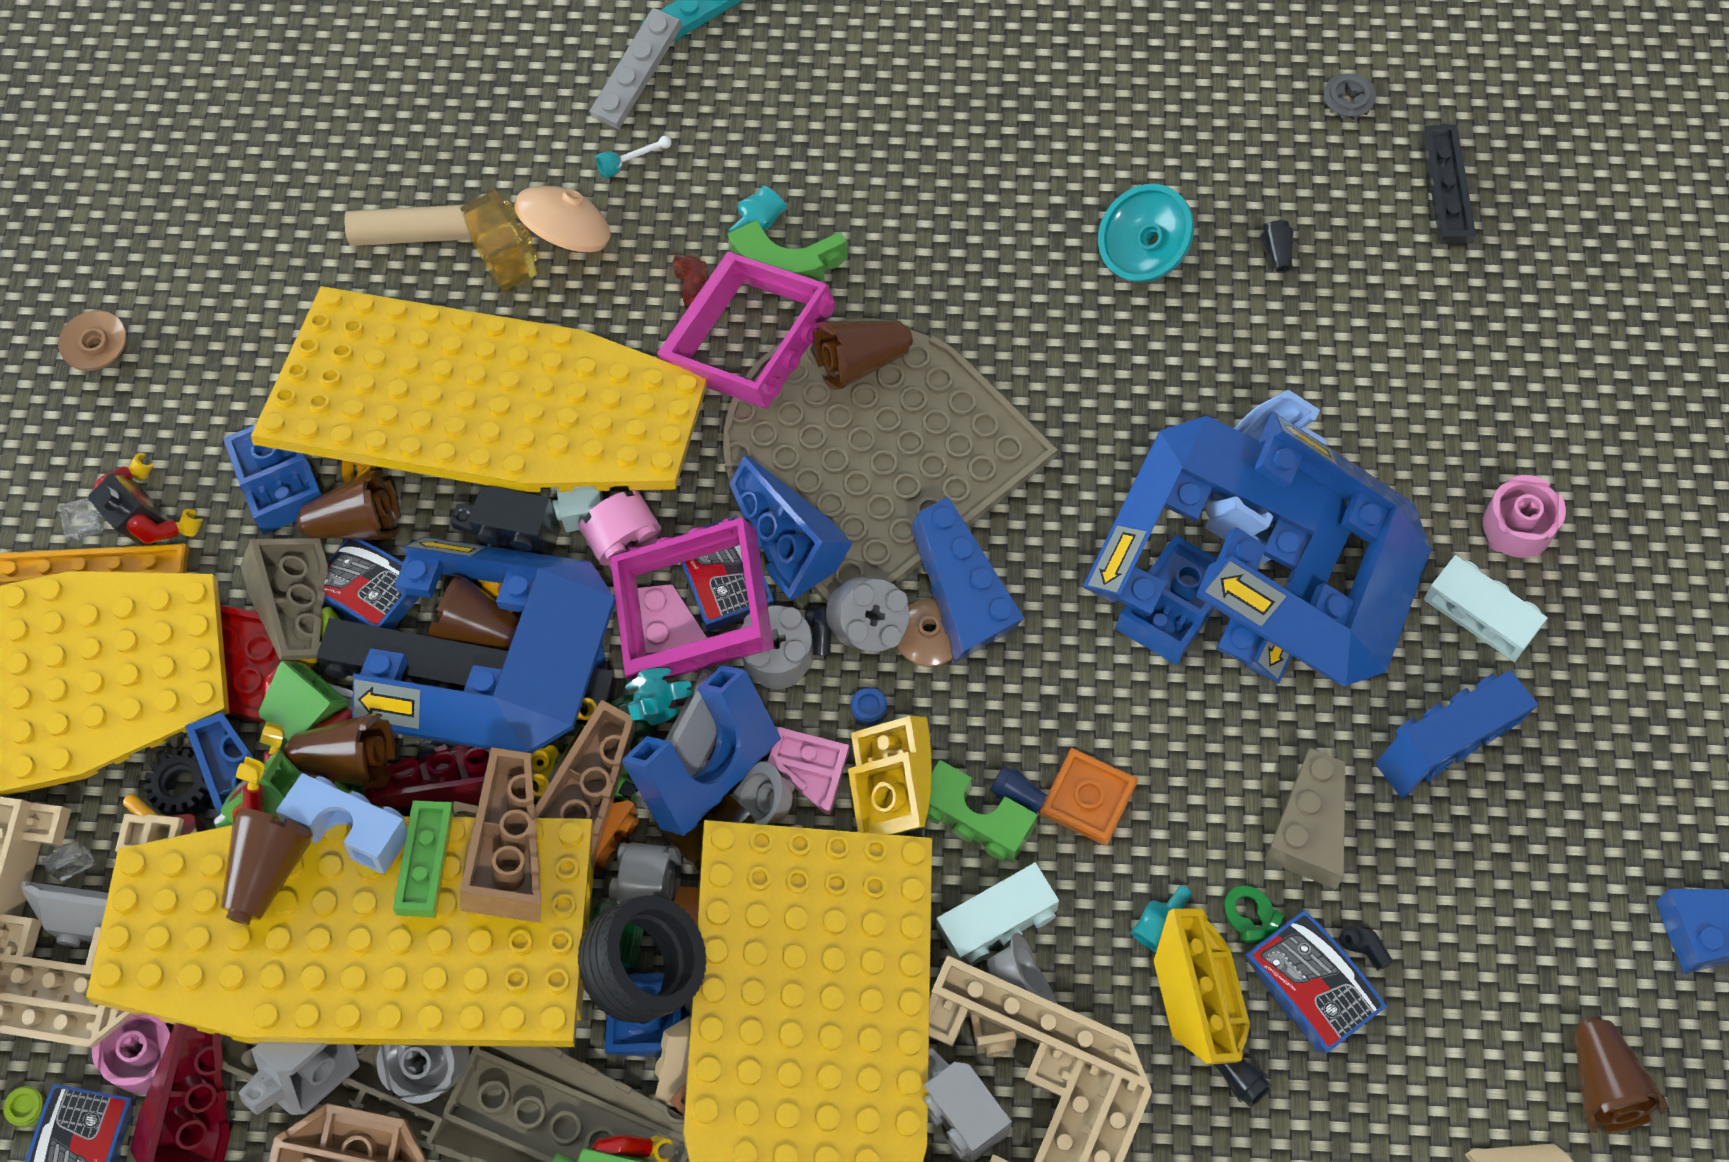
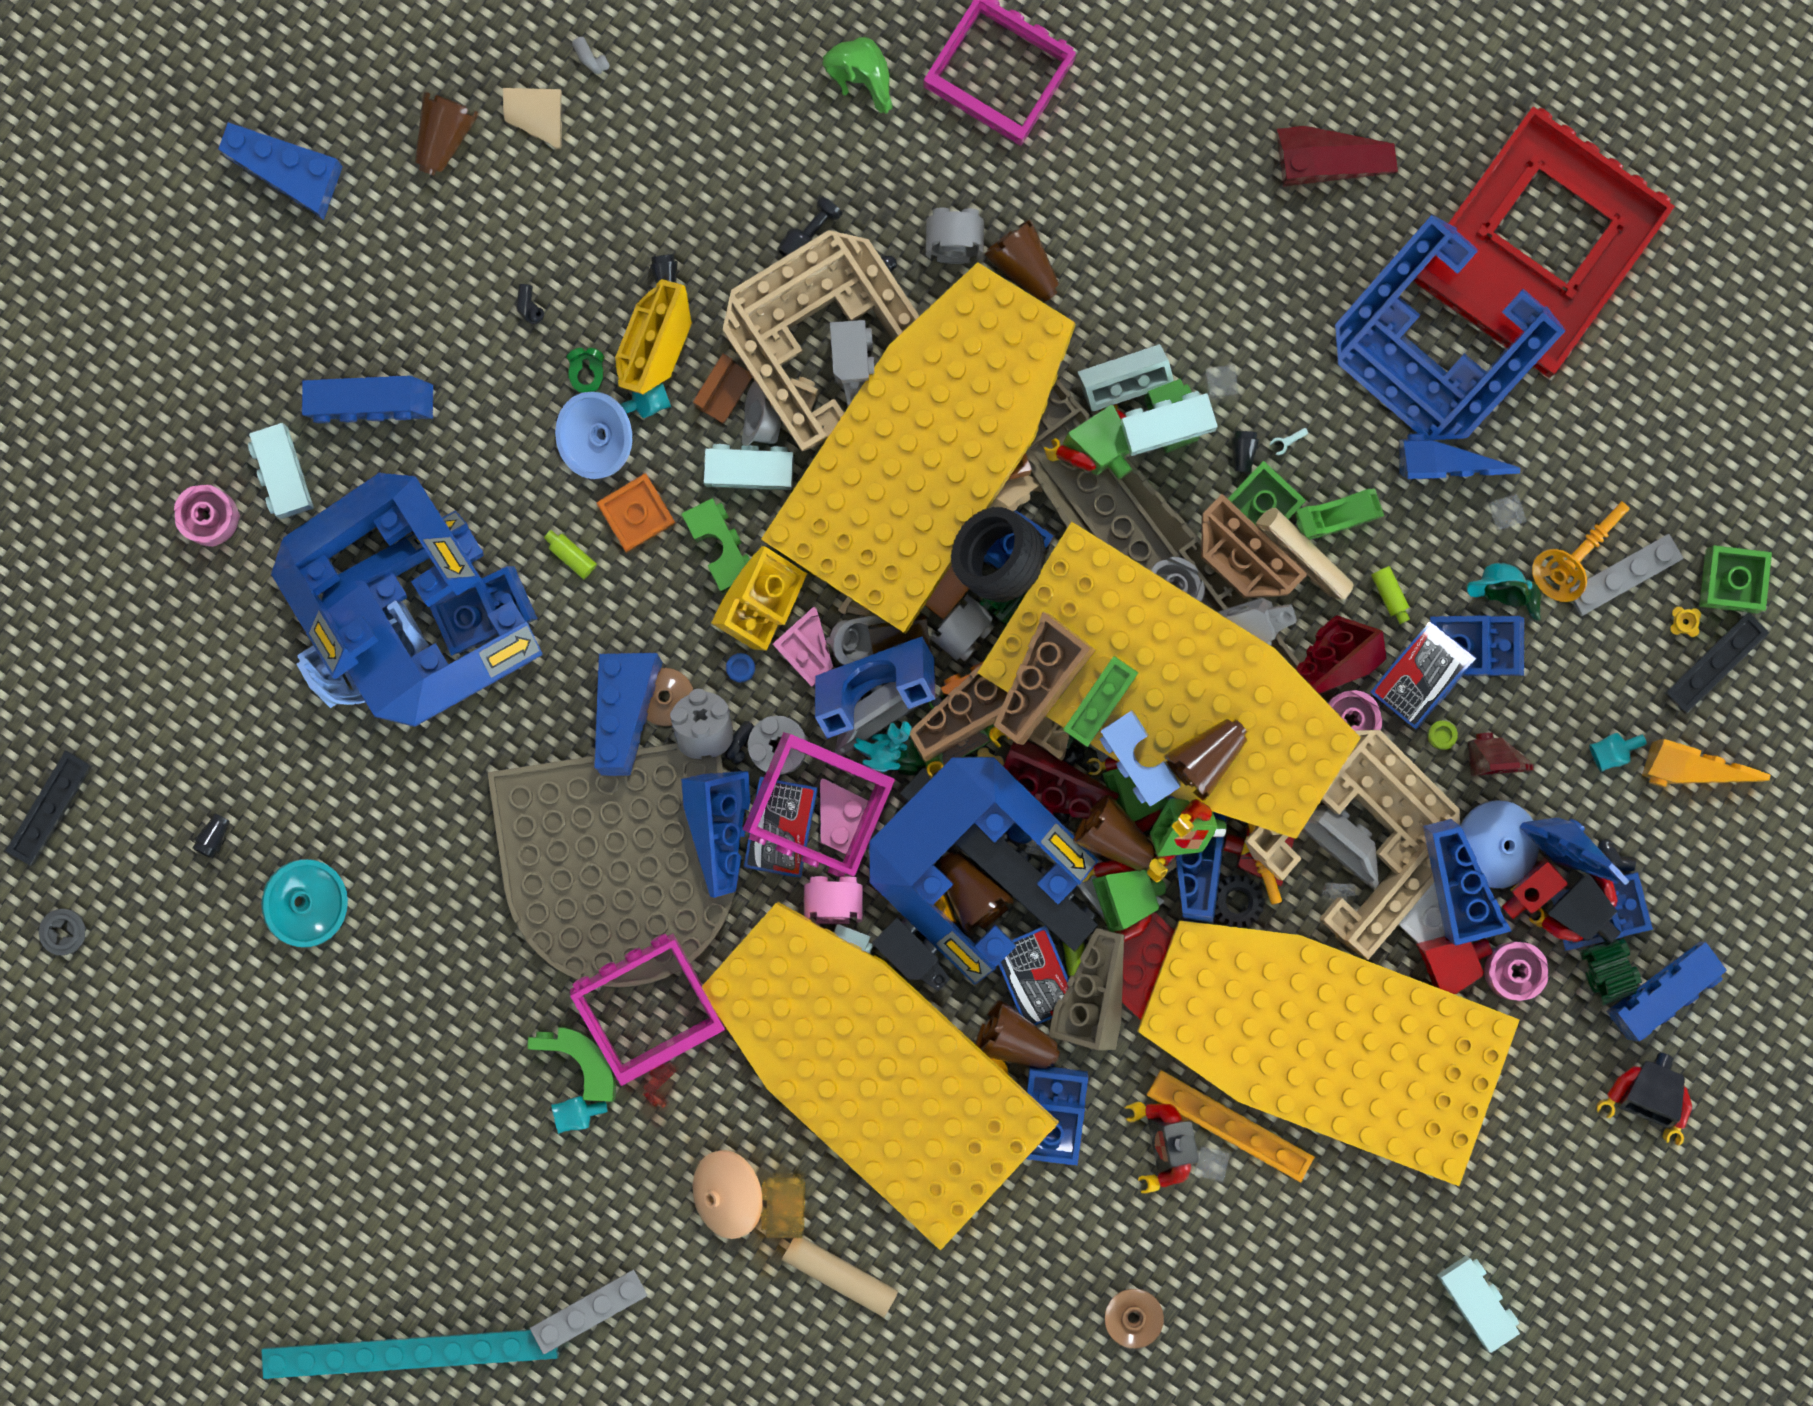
camera: 145 degrees left, 20 degrees up
hinge [595,136,671,180] -> none
reddish brown cone [813,321,913,390] -> none
dark blue cone [989,765,1047,814] -> none
slope [1244,910,1387,1053] -> none
dark tan wedge [1265,748,1345,890] -> none
none -> lime cylinder [544,530,597,580]
none -> light blue dish [555,392,632,479]
none -> dark orange panel [693,353,753,423]

